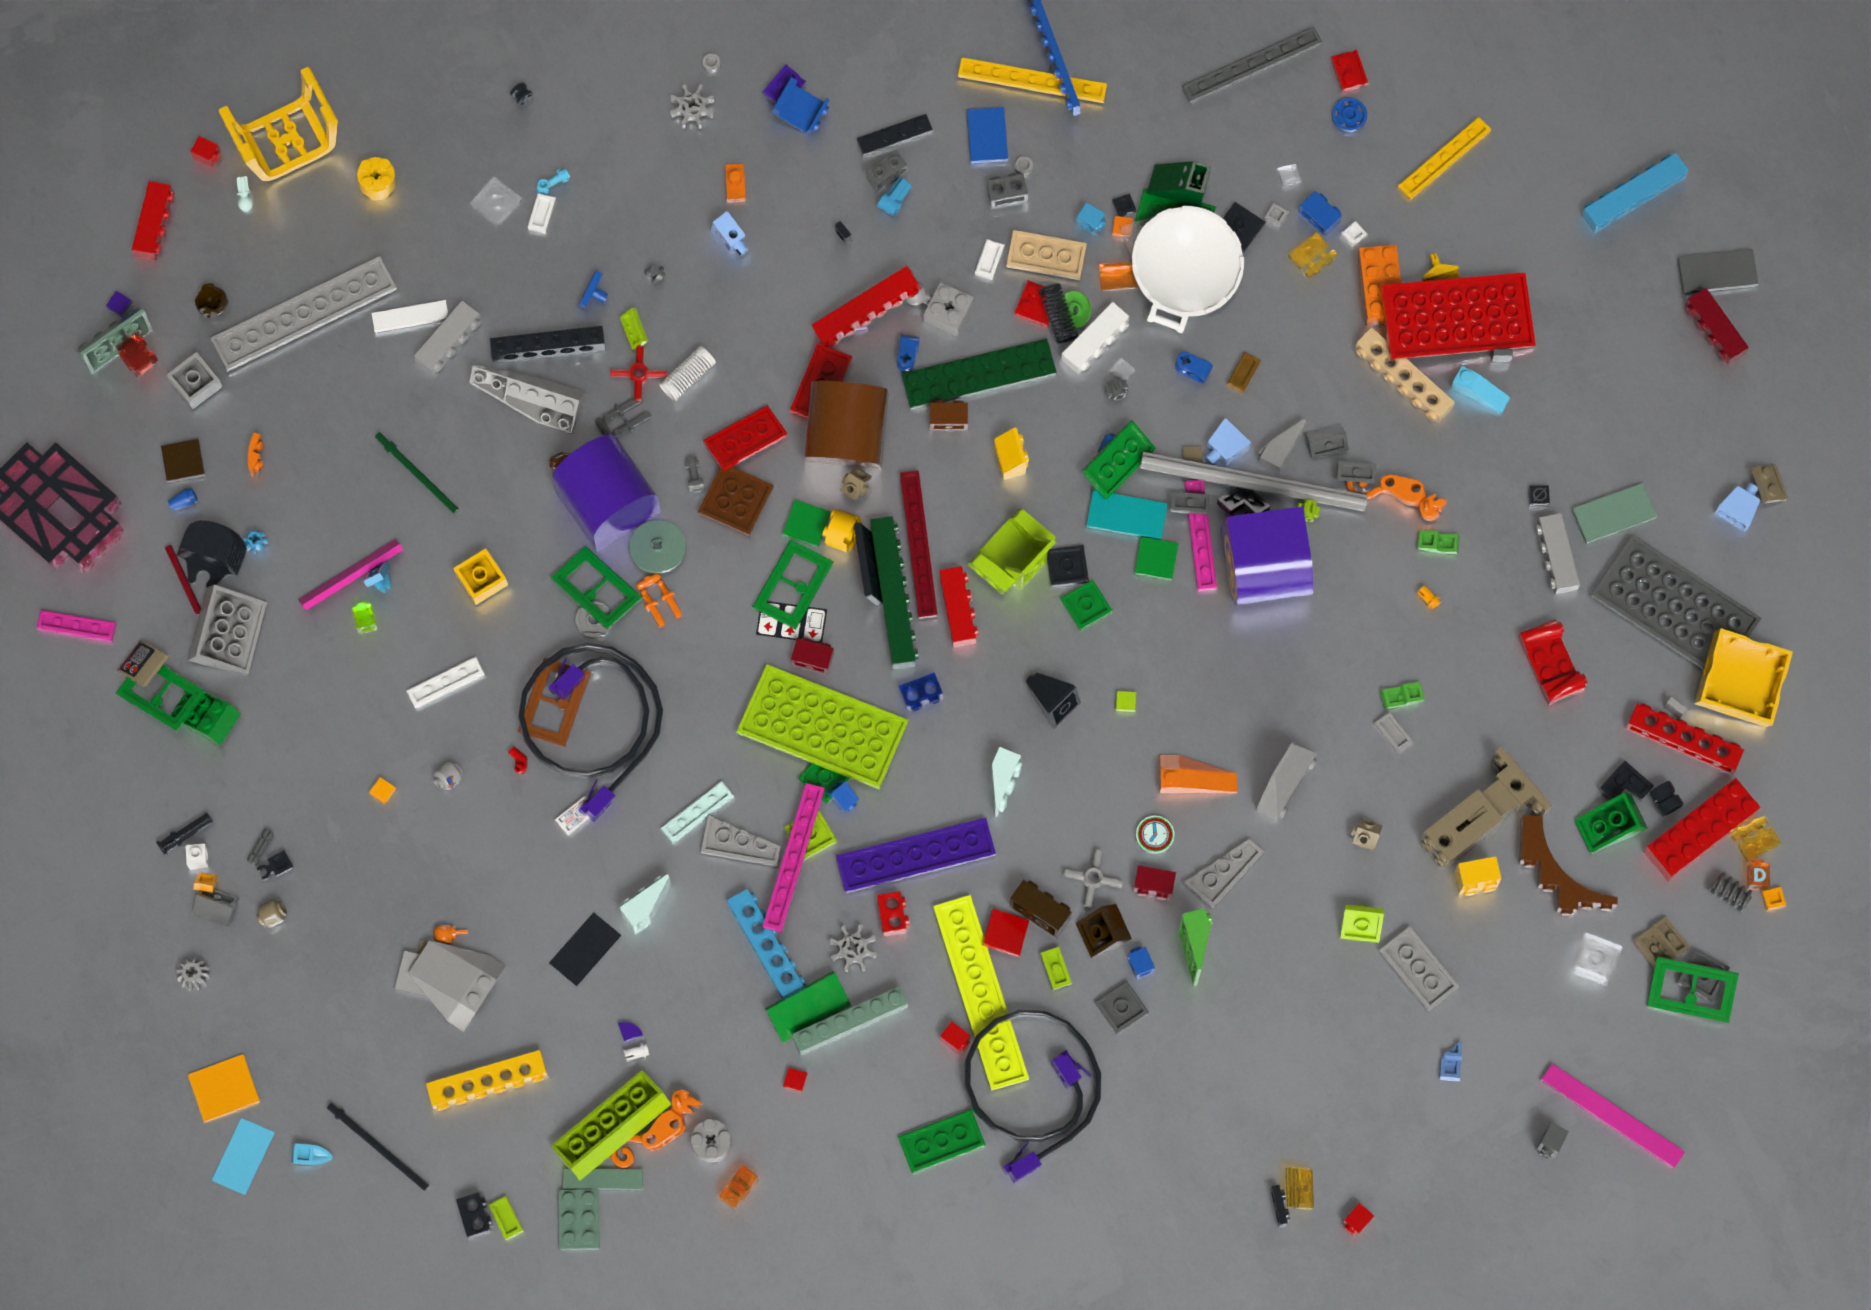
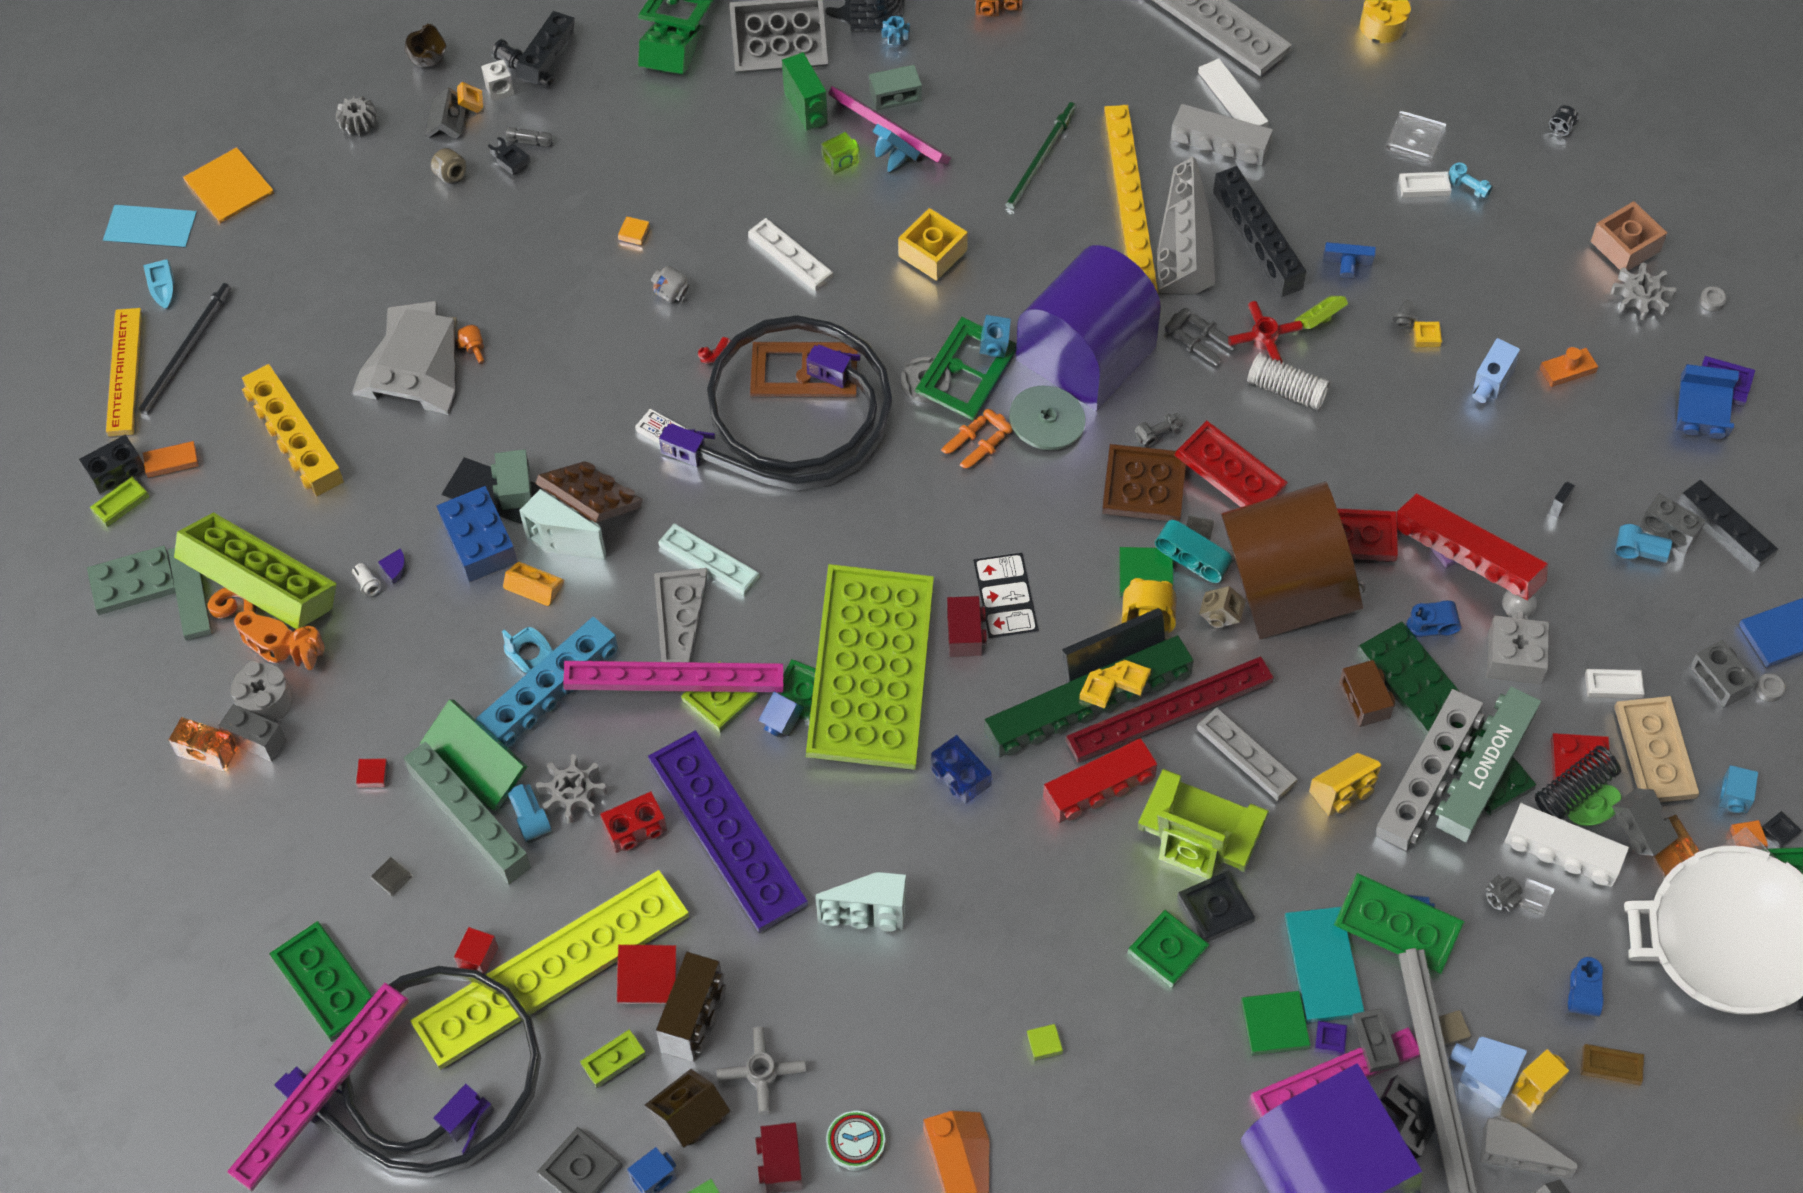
camera: 75 degrees right, 15 degrees down
green door [752,540,834,630] -> none
black slope [1026,672,1081,729] -> none
none -> yellow tile [106,308,143,437]
none -> orange tile [142,441,199,478]
none -> dark grey brick [218,704,286,762]
none -> dark pink tile [227,983,409,1192]
none -> clear smoke tile [371,857,412,897]
none -> dark brown cap [405,24,446,67]
none -> blue brick [436,486,518,582]
none -> sand green brick [491,449,532,510]
none -> medium azure piece [502,627,553,673]
none -> light orange slope [503,562,564,606]
none -> dark azure piece [508,784,552,842]
none -> black piece [516,11,575,85]
none -> reddish brown plate [535,461,643,523]
none -> green brick [782,52,828,131]
none -> sand green brick [869,65,922,111]
none -> dark azure brick [980,315,1011,357]
none -> yellow tile [1079,660,1151,708]
none -> yellow plate [1104,105,1158,293]
none -> teal beam [1155,520,1233,583]
none -> clear smoke tile [1186,516,1214,540]
none -> light grey plate [1197,708,1298,801]
none -> dark purple tile [1314,1021,1347,1056]
none -> light grey brick [1376,689,1485,851]
none -> yellow tile [1413,322,1442,347]
none -> sand green brick [1435,686,1541,842]
none -> yellow brick [1511,1049,1569,1113]
none -> nougat brick [1591,201,1667,271]
none -> dark grey brick [1612,788,1679,856]

